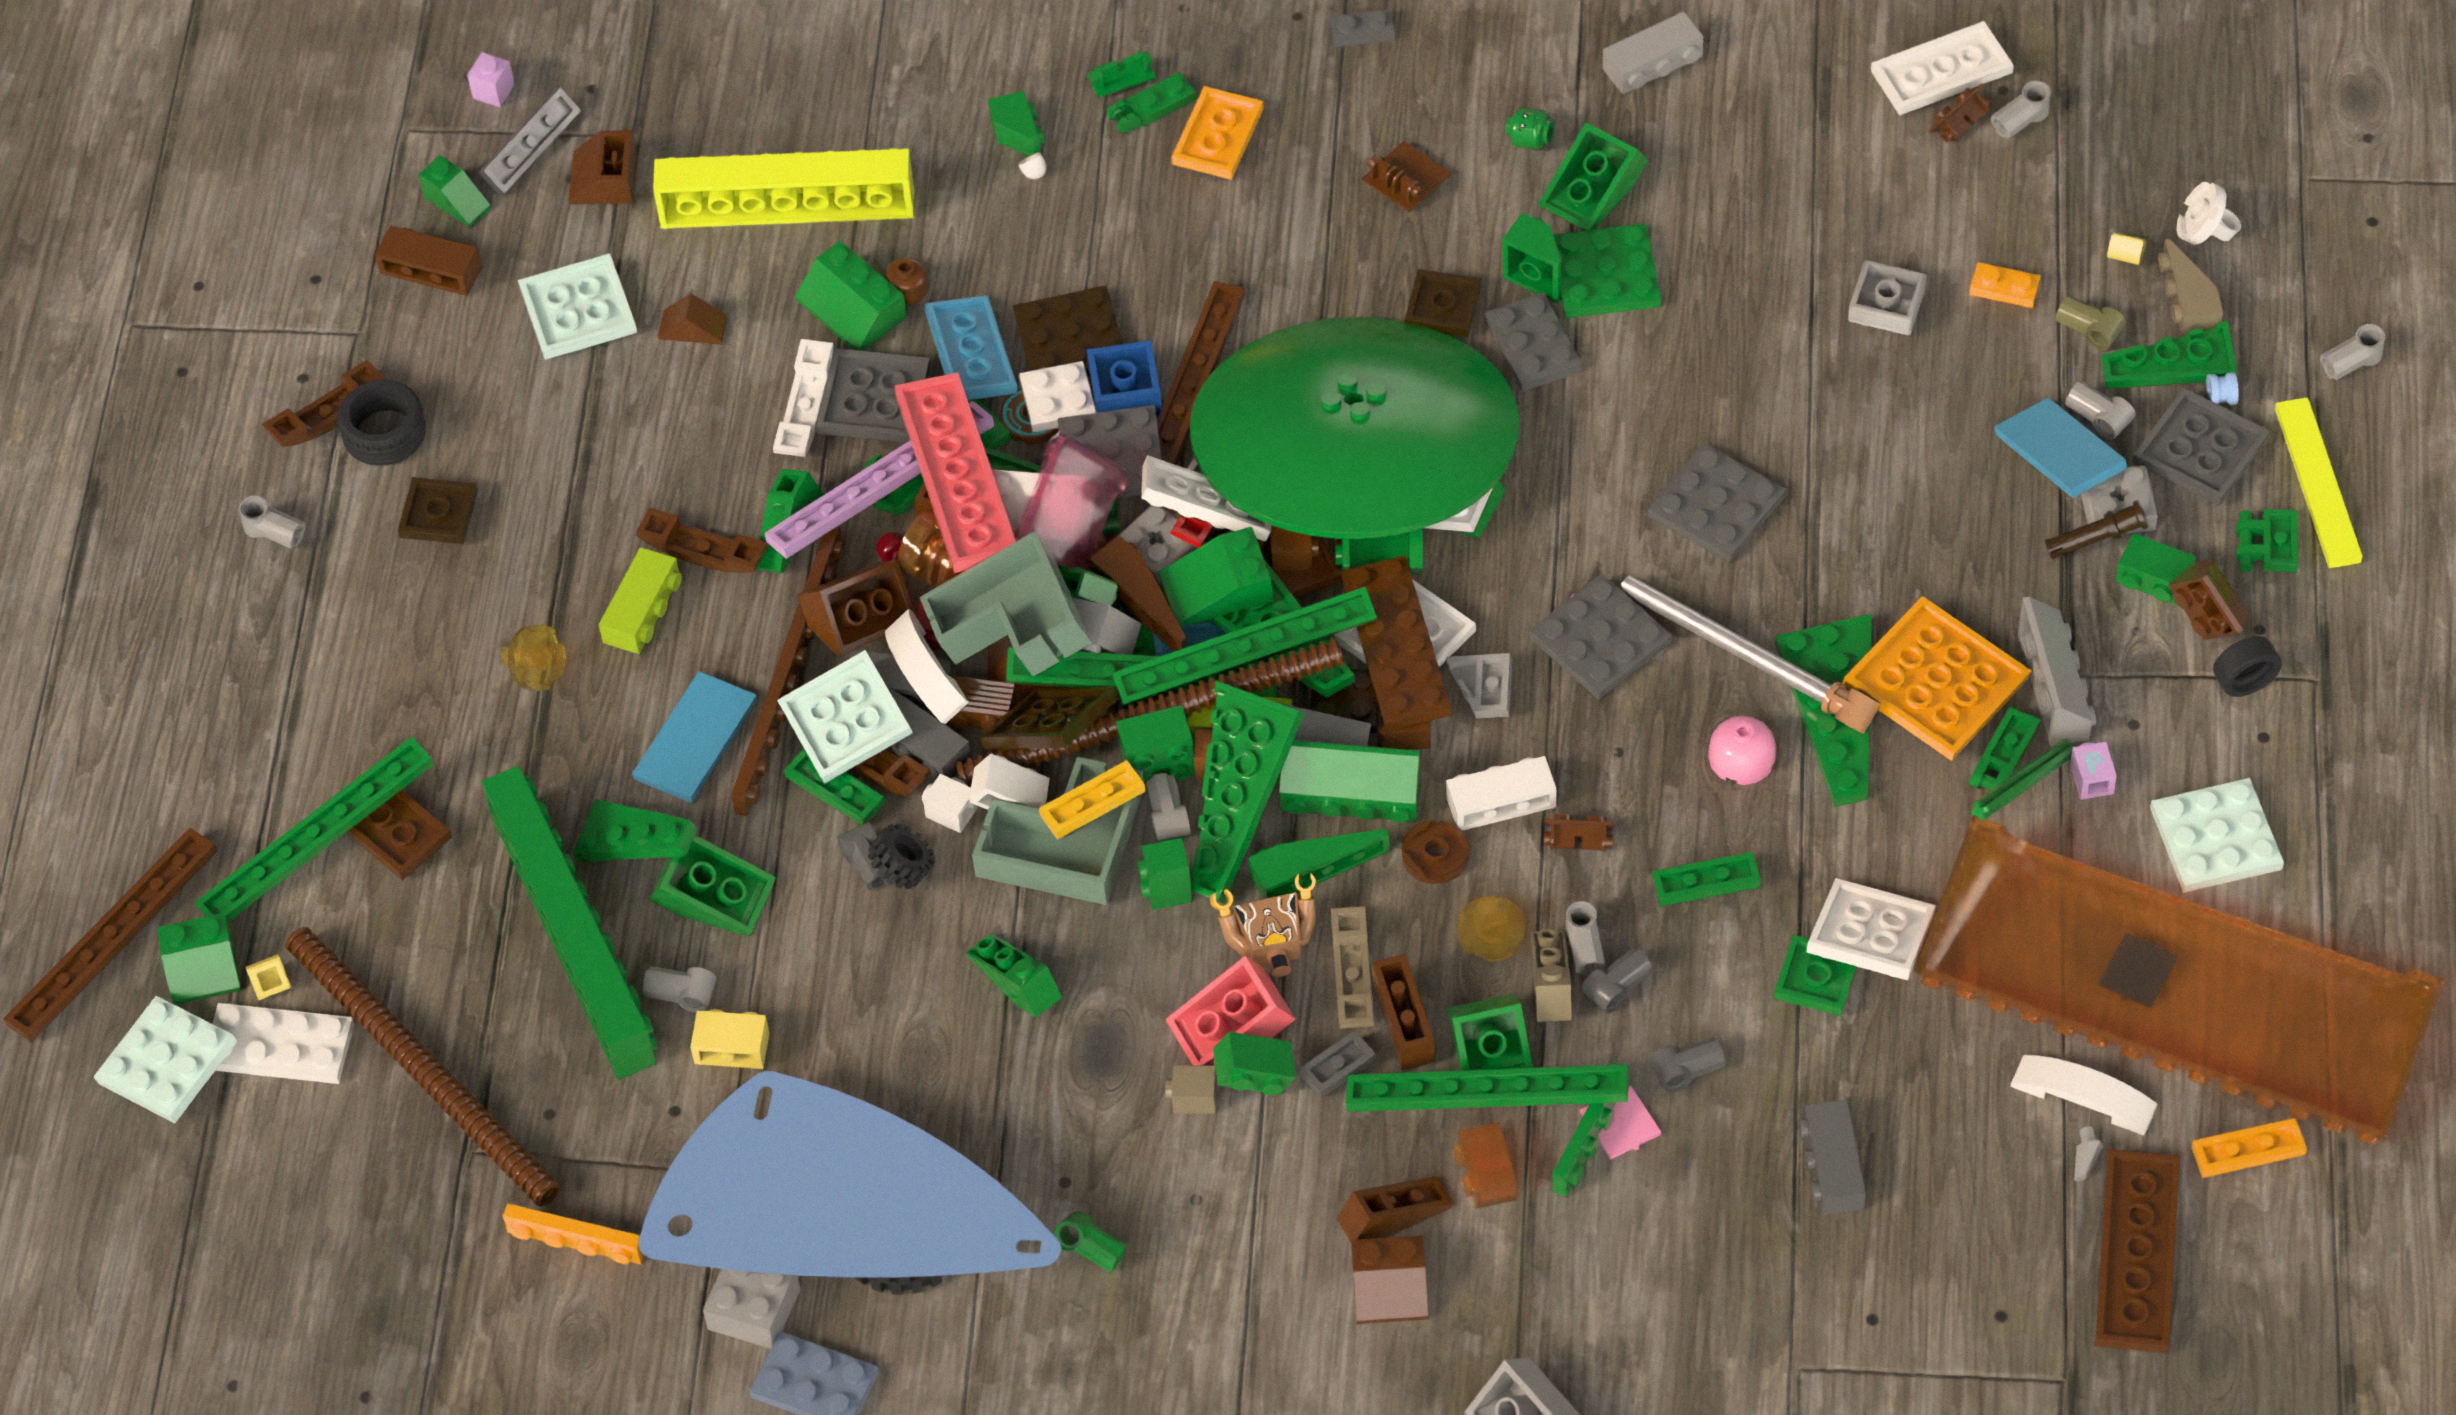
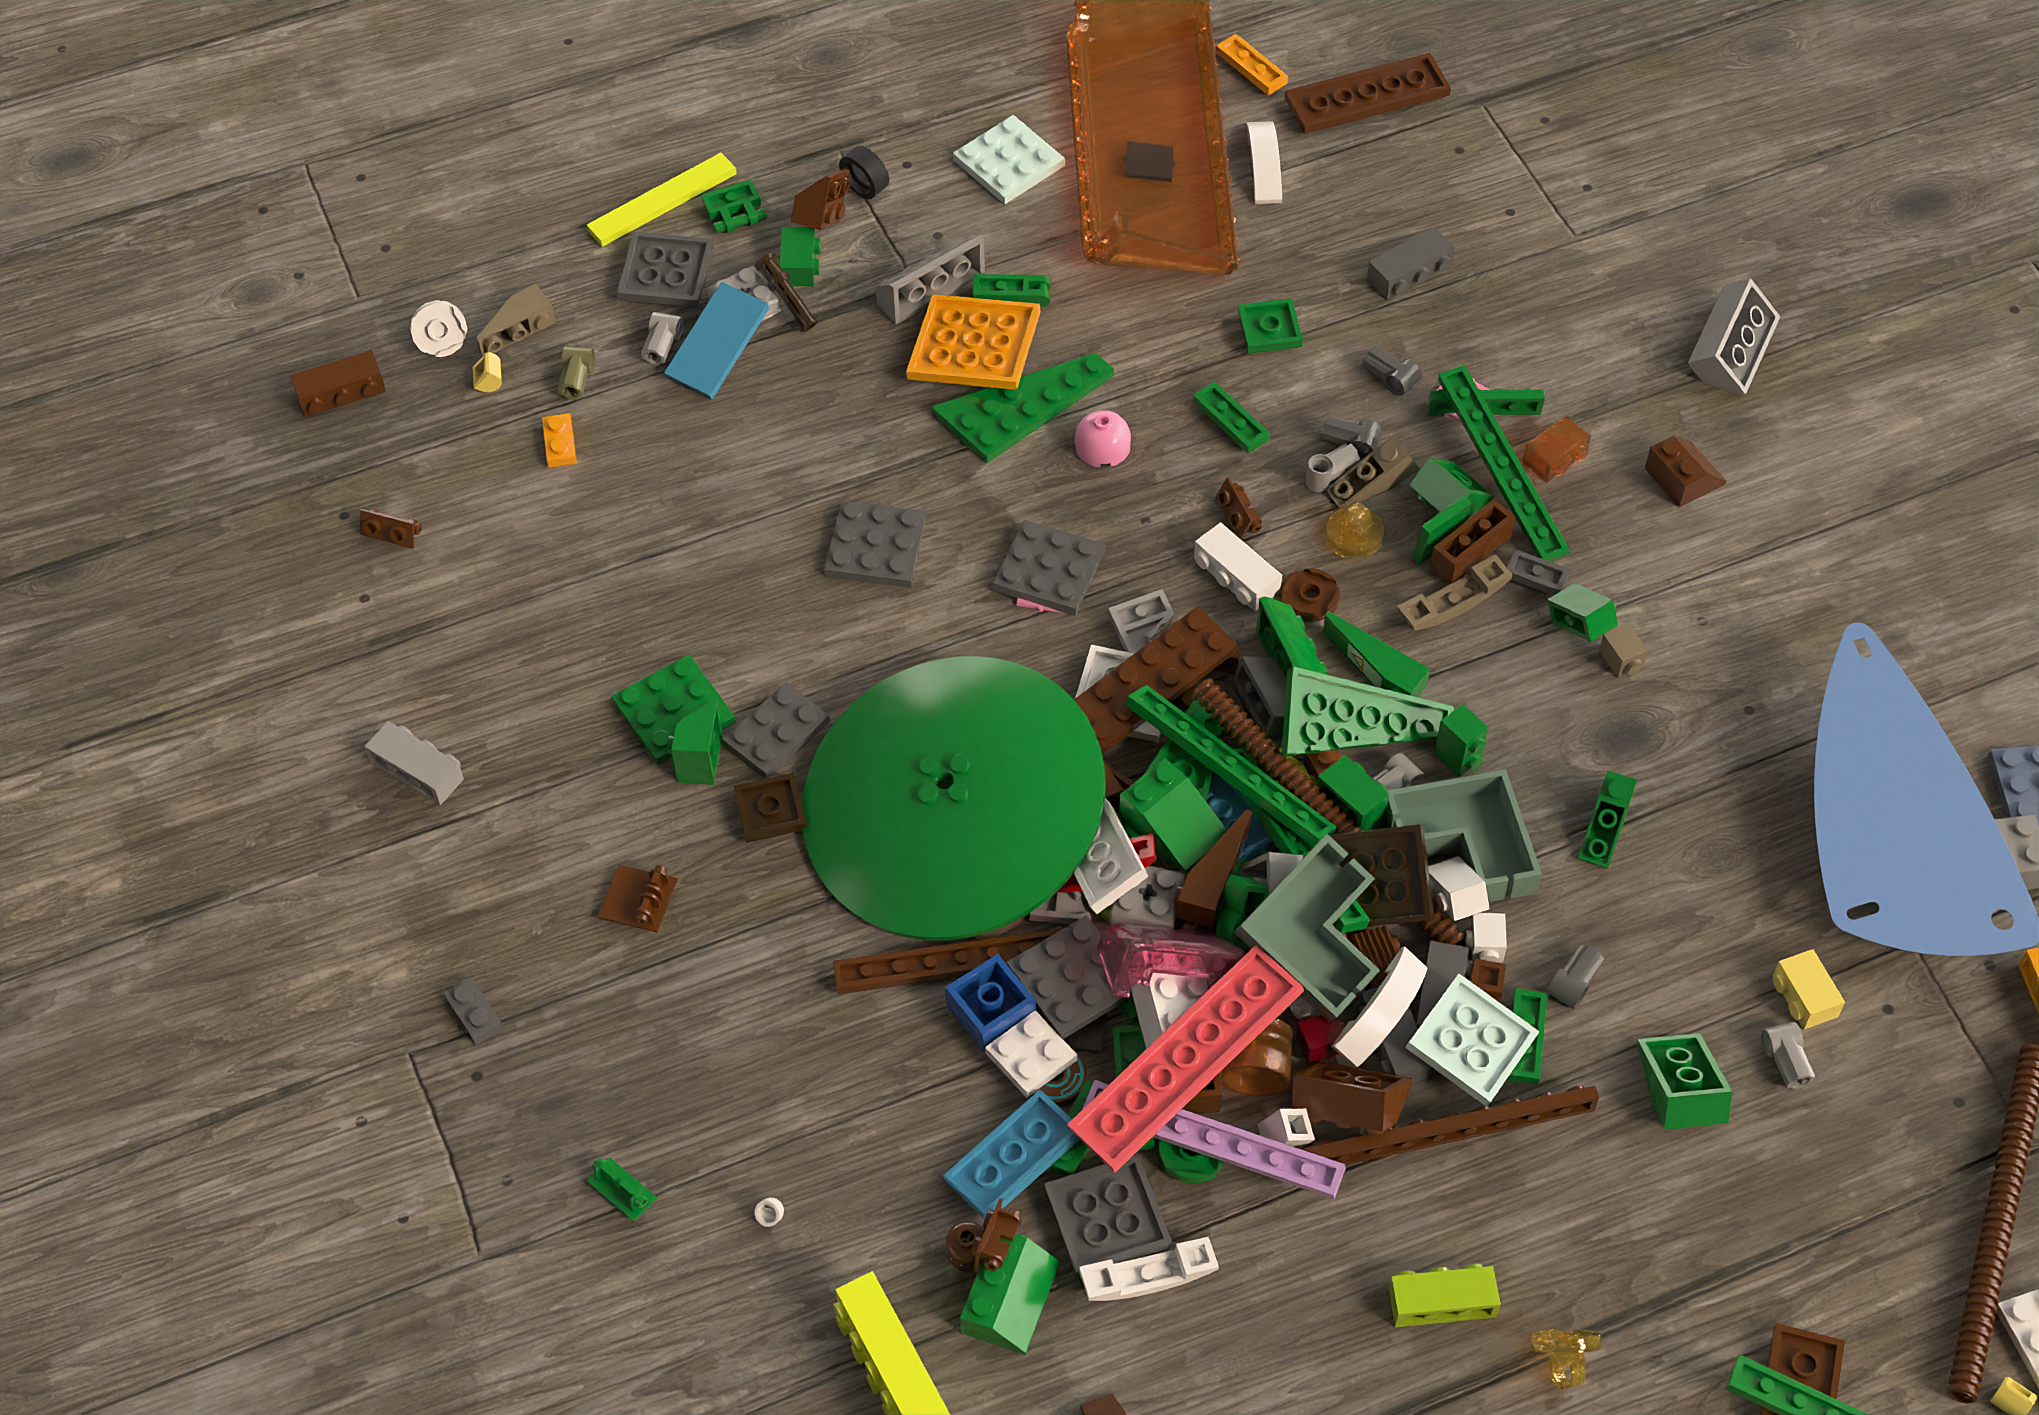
camera: 120 degrees left, 0 degrees up
green brick [481,765,658,1080] -> none
green wing [572,799,697,862] -> none
dark azure tile [632,671,758,804] -> none
reddish brown slope [635,508,768,573] -> none
green slope [756,468,824,574] -> none
black tyre [868,824,935,889] -> none
dark red piece [875,532,912,564] -> none
green slope [987,91,1045,156] -> none
dark brown plate [1013,285,1123,376] -> none
yellow plate [1039,760,1146,840] -> none
green piece [1053,1211,1127,1273] -> none
green hinge [1106,72,1196,134] -> none
coral slope [1165,956,1296,1066] -> none
light orange plate [1172,86,1264,180] -> none
medium nougat torso [1210,874,1316,977] -> none
reddish brown slope [1336,1176,1454,1242] -> none
green head [1505,107,1554,151] -> none
green slope [1537,123,1649,231] -> none
flat silver piece [1620,575,1881,734] -> none
white plate [1807,878,1936,980] -> none
light grey brick [1848,260,1927,335] -> none
white plate [1871,21,2013,115] -> none
green axle [1971,739,2076,820] -> none
light grey piece [1991,80,2051,139] -> none
lavender brick [2070,742,2117,800] -> none
light grey bar [2074,1127,2103,1183] -> none
green wing [2101,320,2237,389] -> none
light blue wheel [2206,372,2239,405] -> none
light grey piece [2320,324,2385,380] -> none
none -> reddish brown brick [290,350,386,417]
none -> reddish brown hinge [971,1198,1022,1272]
none -> white brick [1257,1109,1315,1149]
none -> green tile [1413,496,1472,565]

